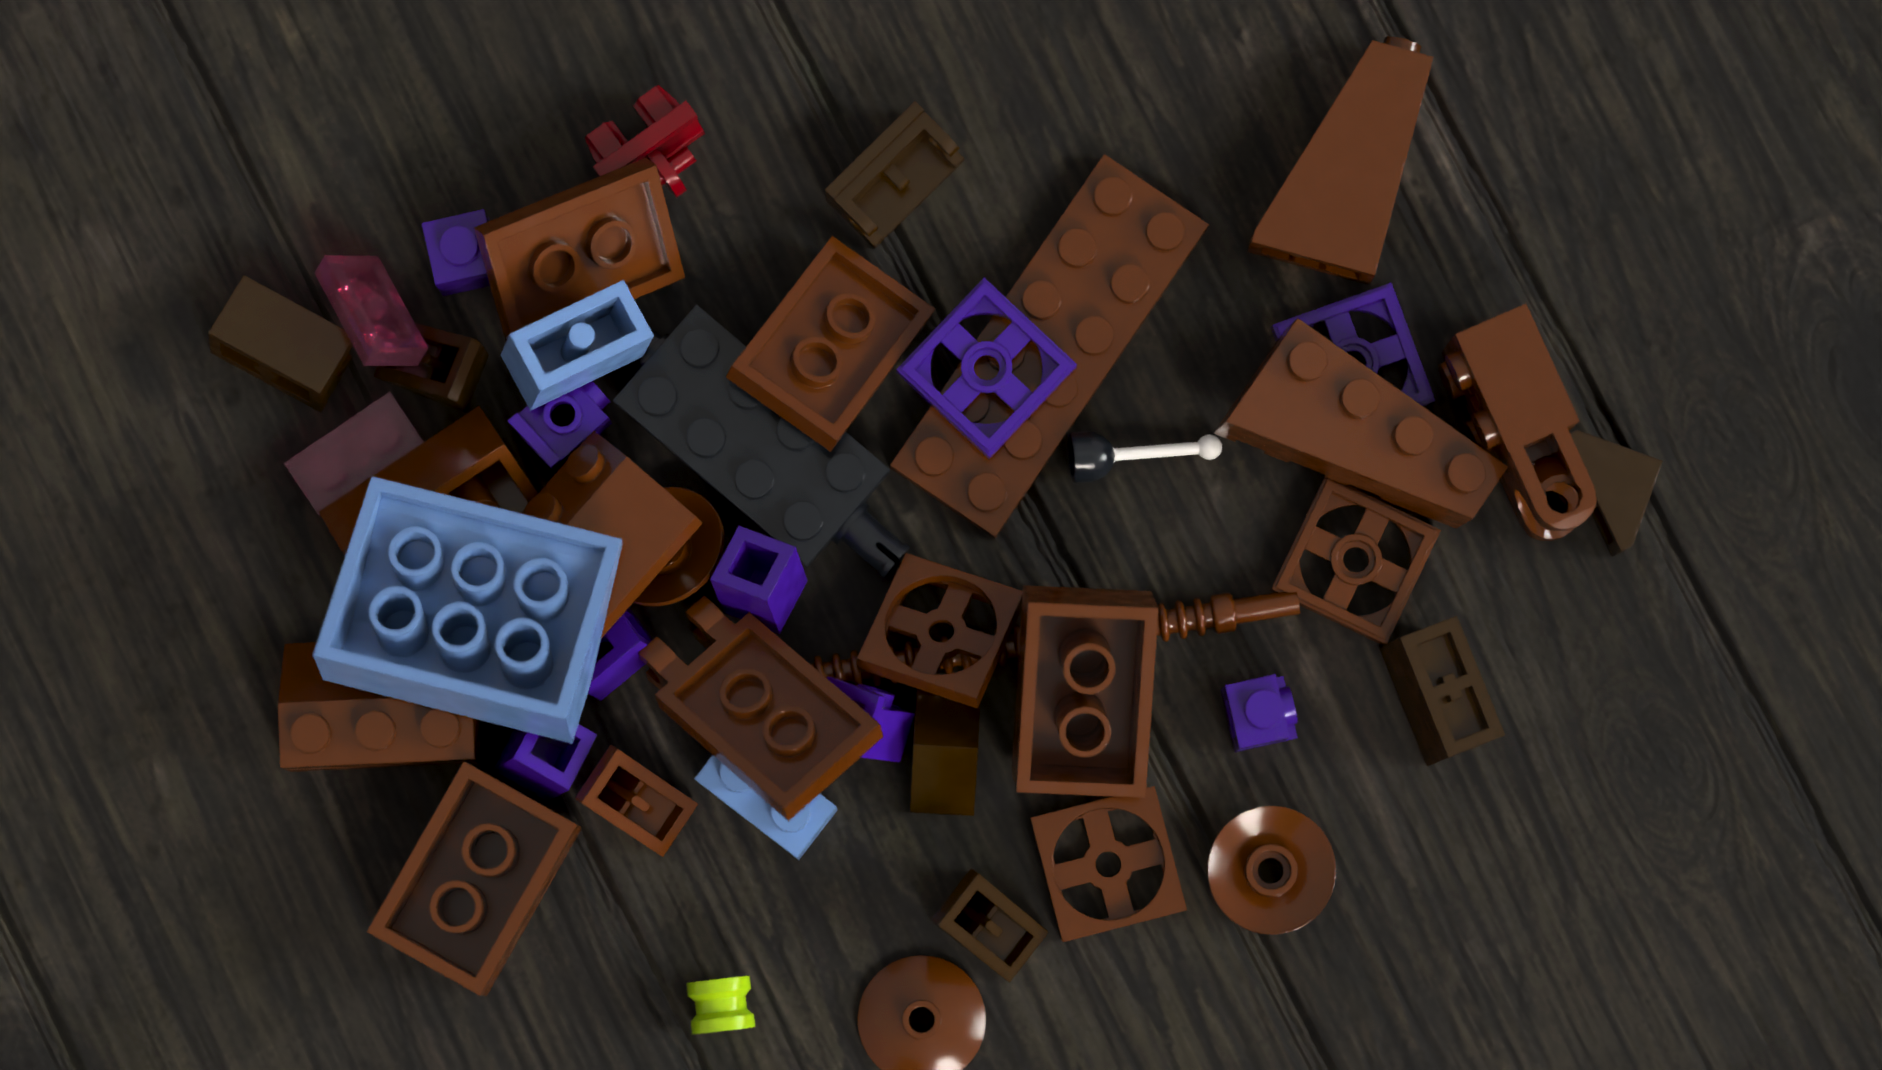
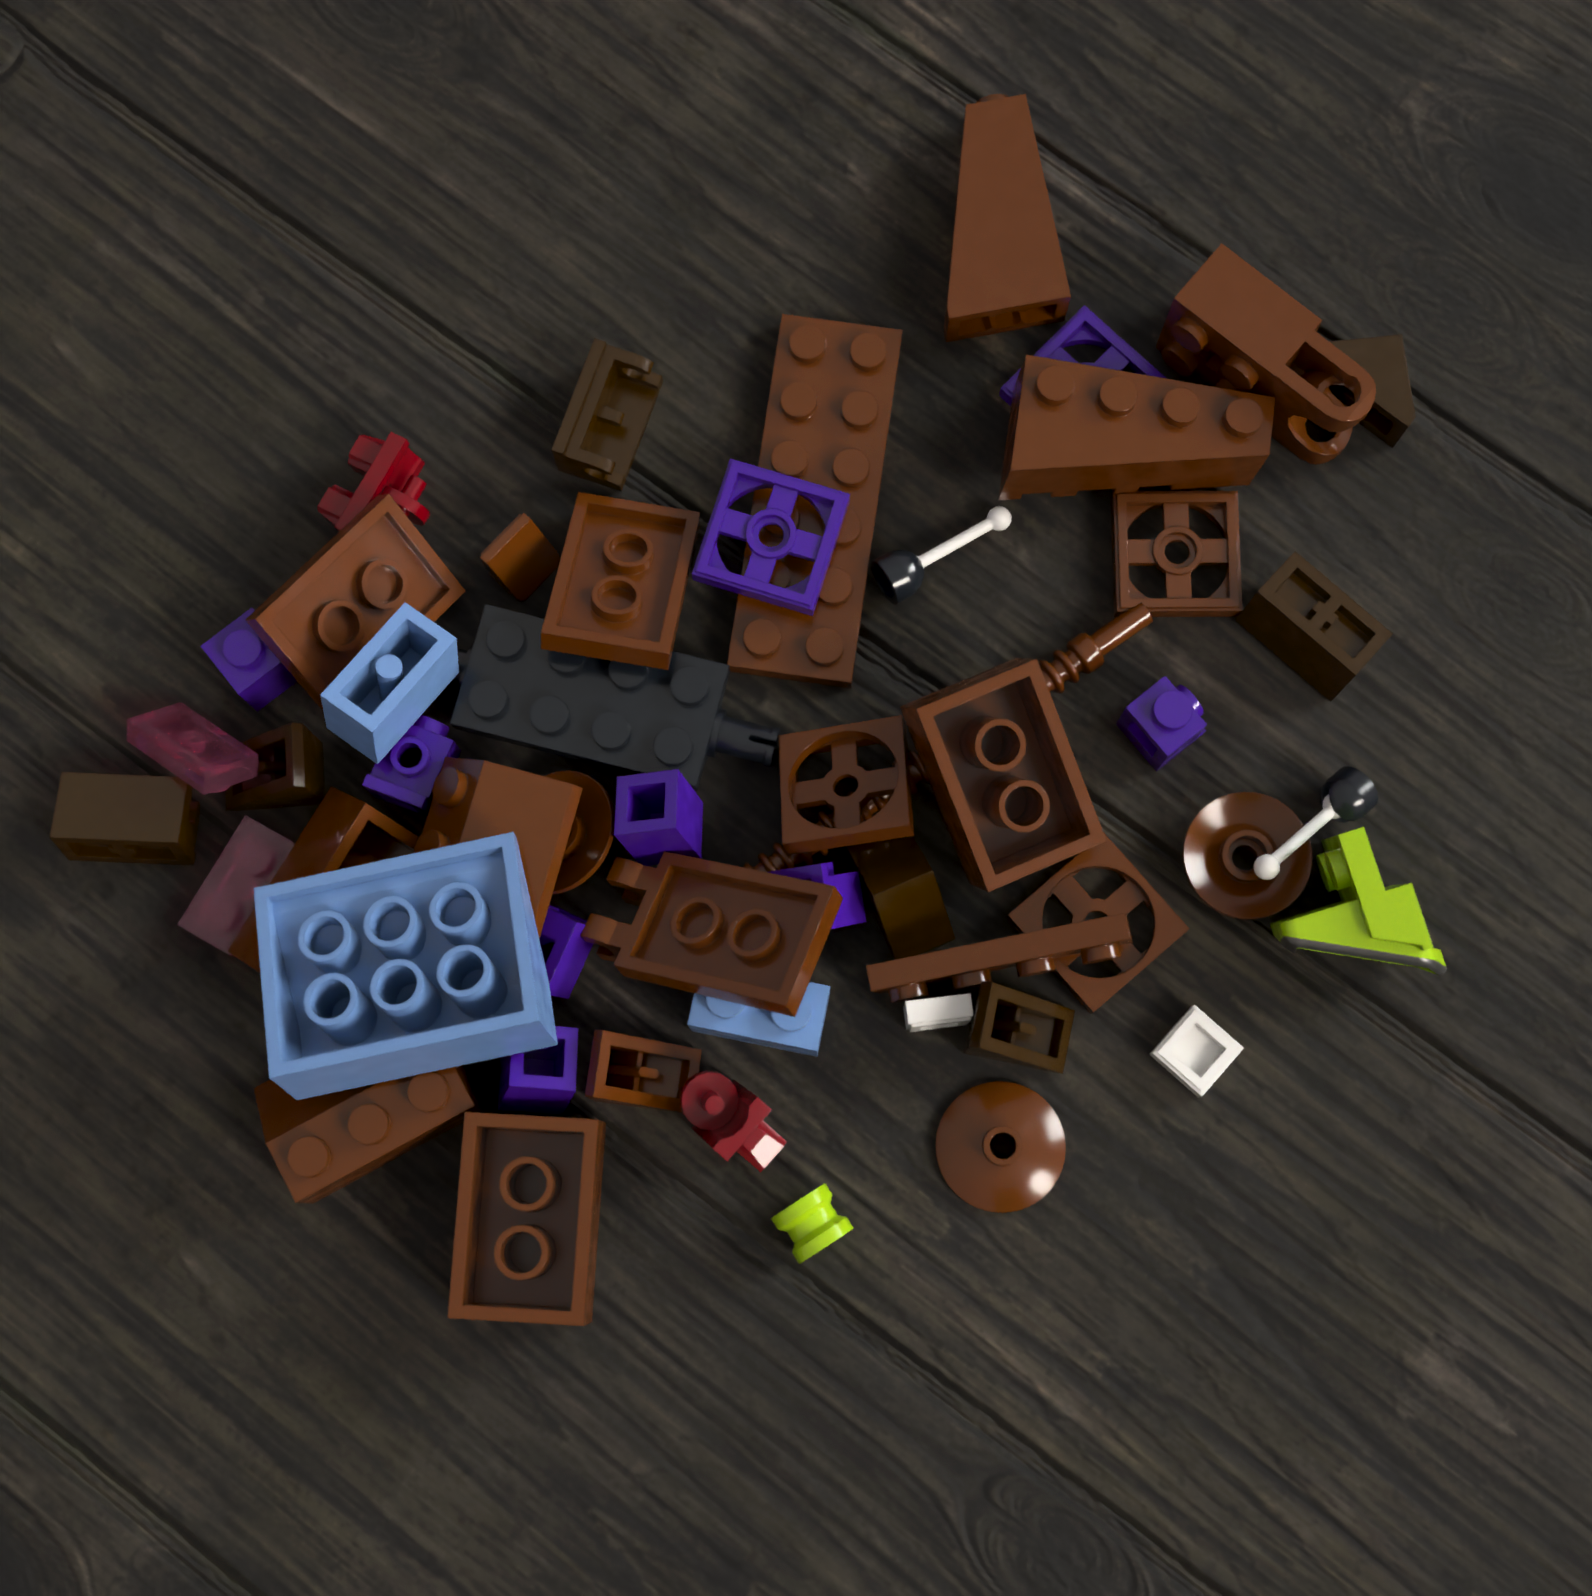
camera: 20 degrees left, 5 degrees down
none -> reddish brown slope [480,513,560,602]
none -> dark red hips [679,1070,787,1172]
none -> reddish brown plate [866,913,1133,1003]
none -> white tile [903,993,974,1032]
none -> white tile [1149,1004,1244,1098]
none -> hinge [1254,766,1378,880]
none -> lime piece [1270,827,1447,975]

